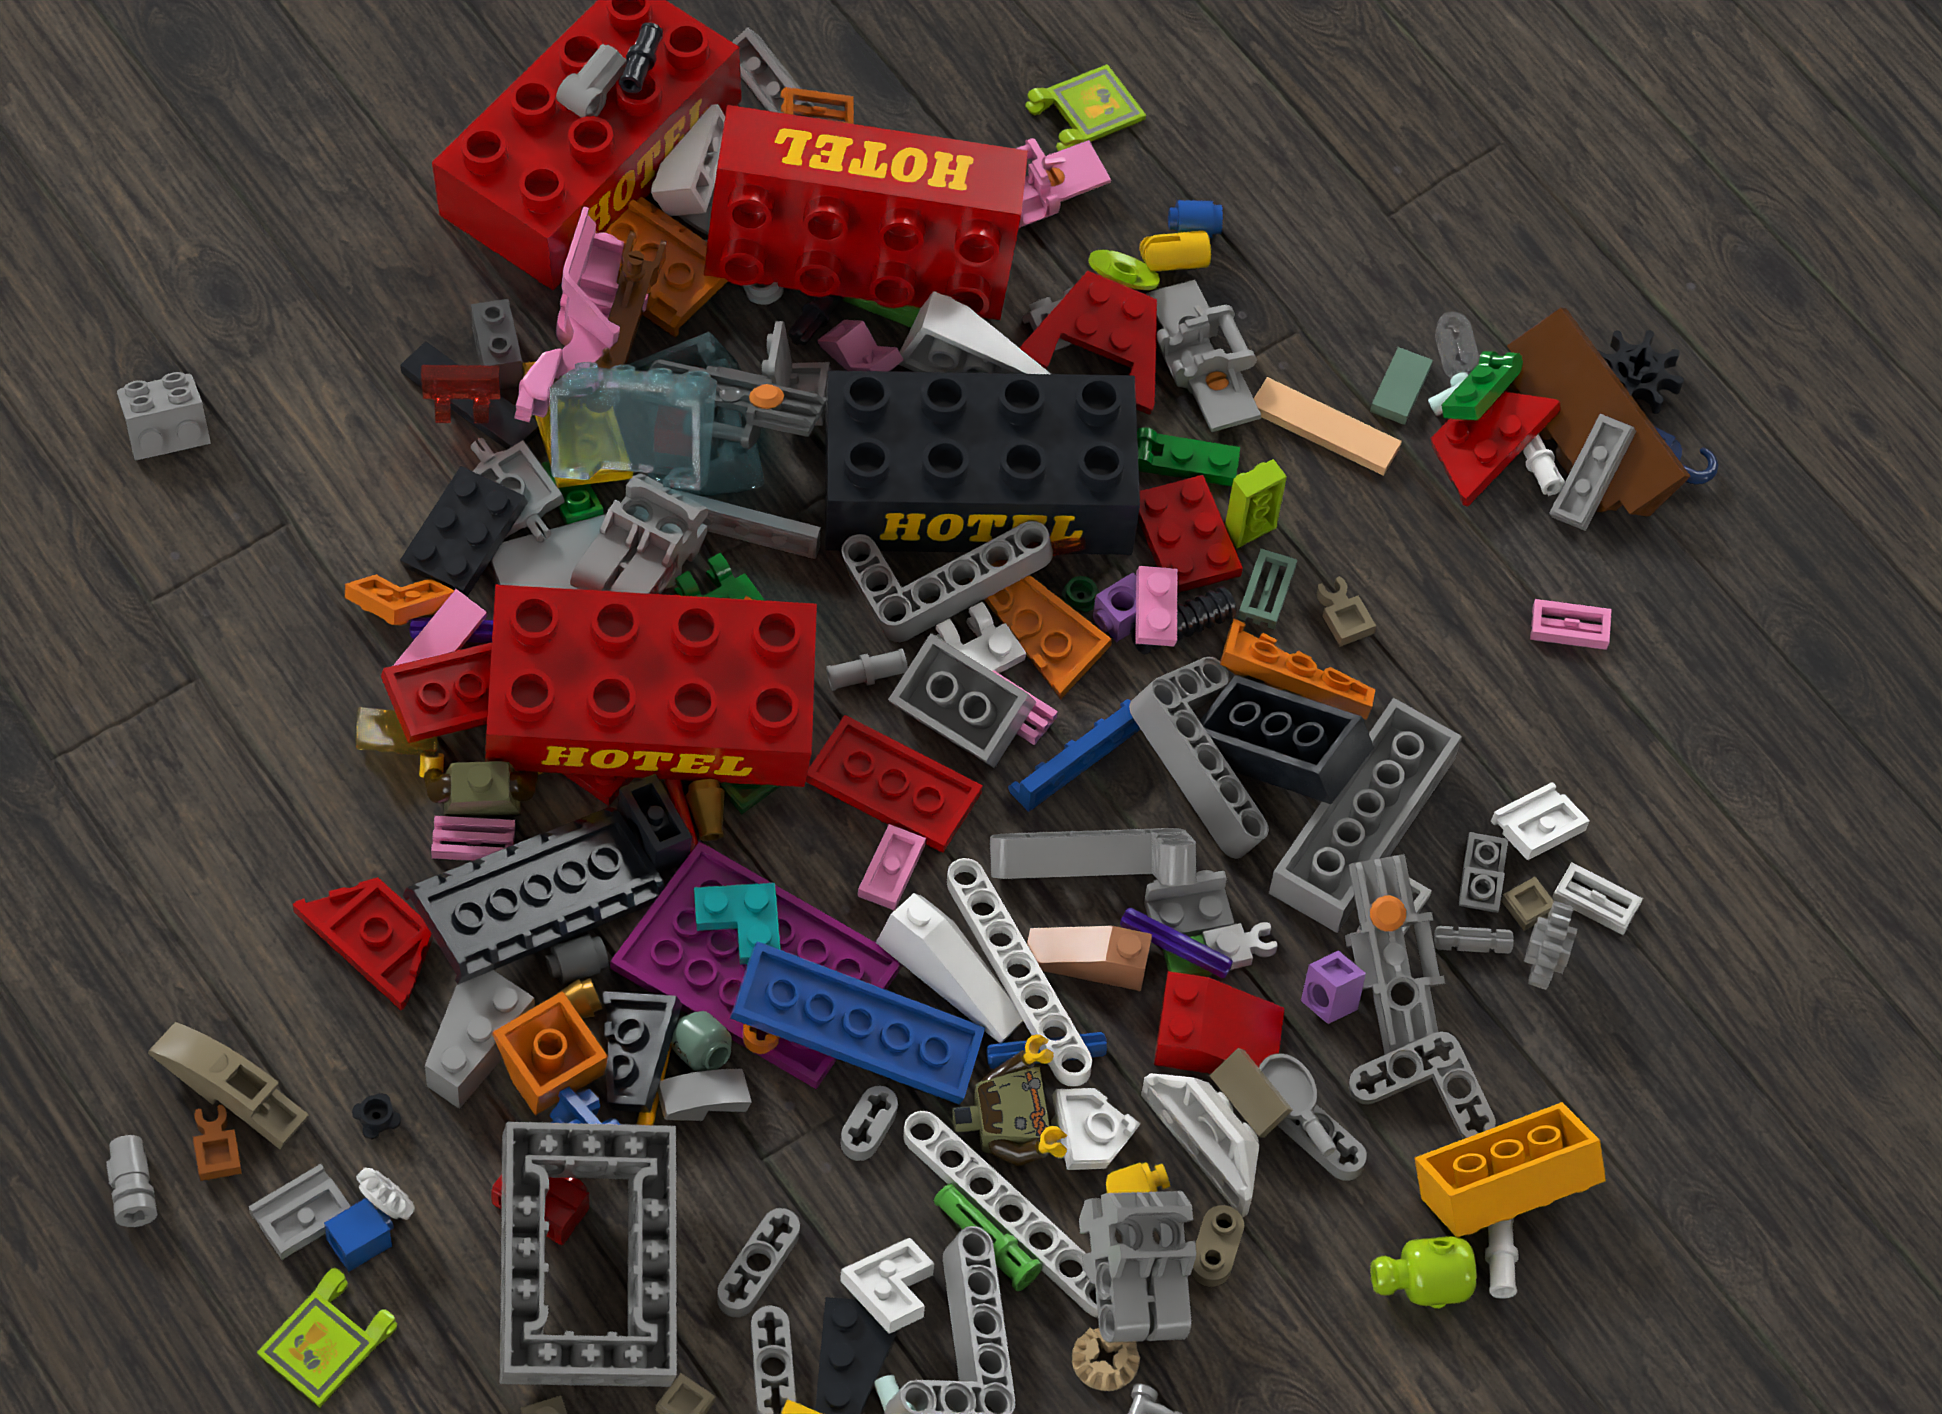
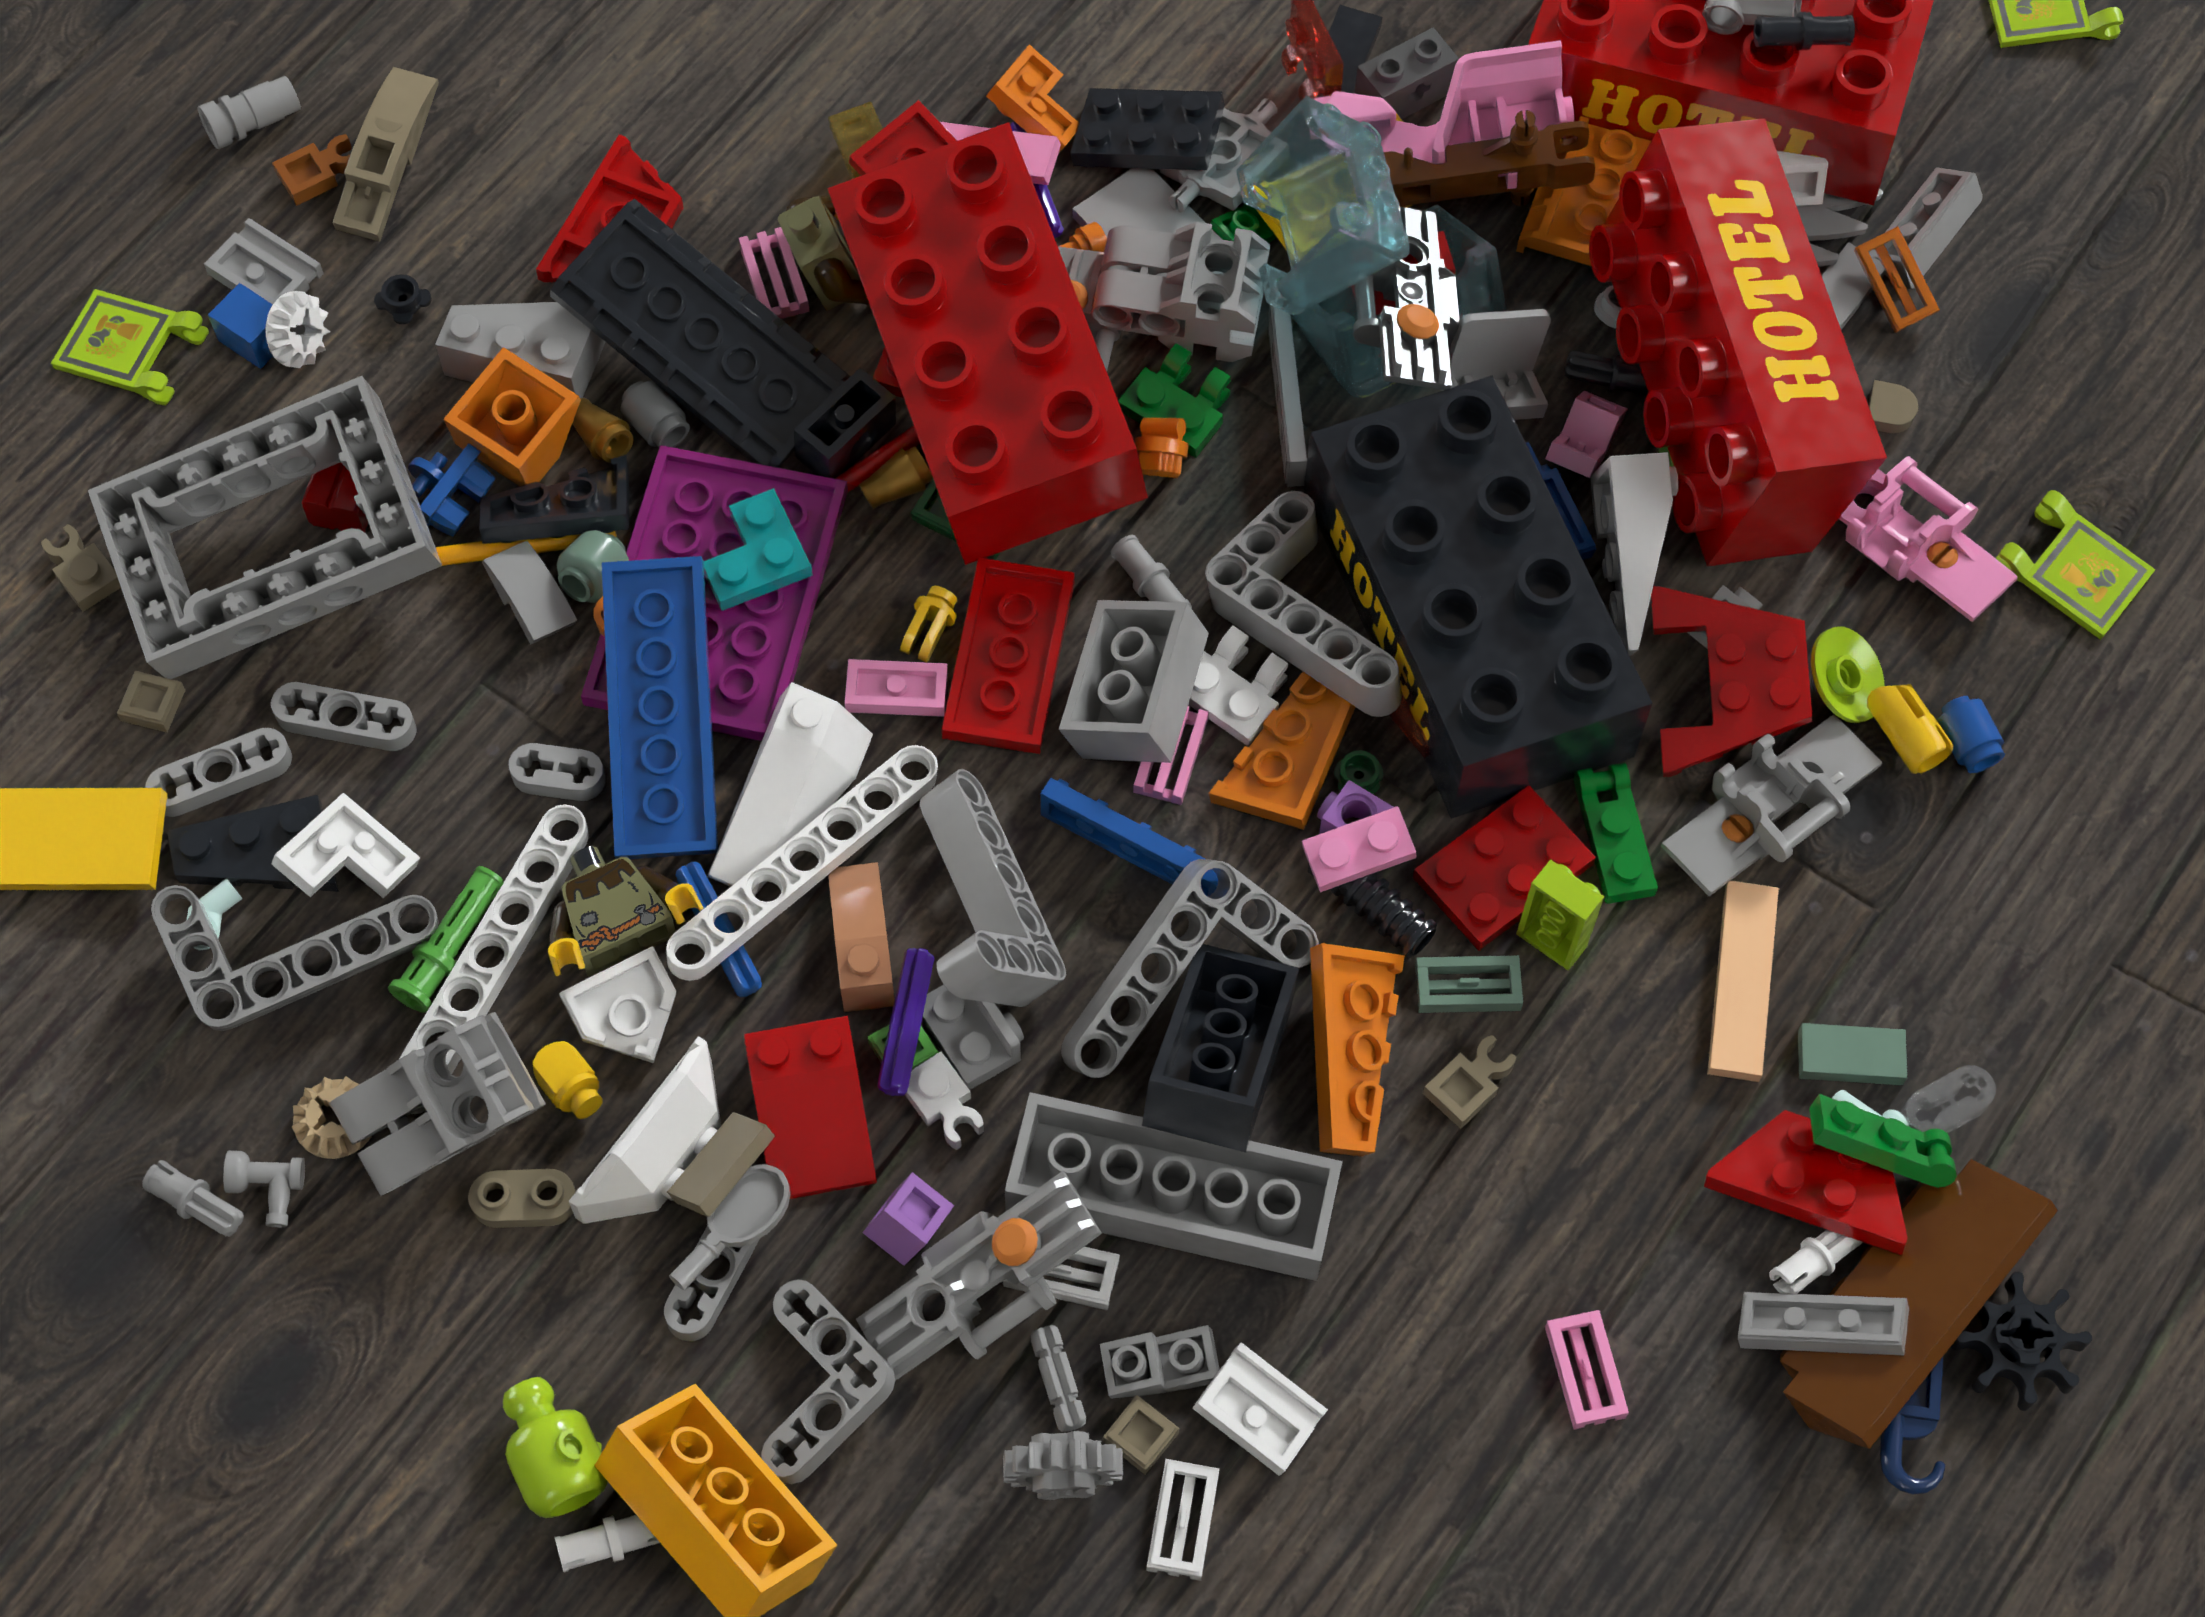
camera: 75 degrees right, 5 degrees up
none -> yellow arm [900,586,957,663]

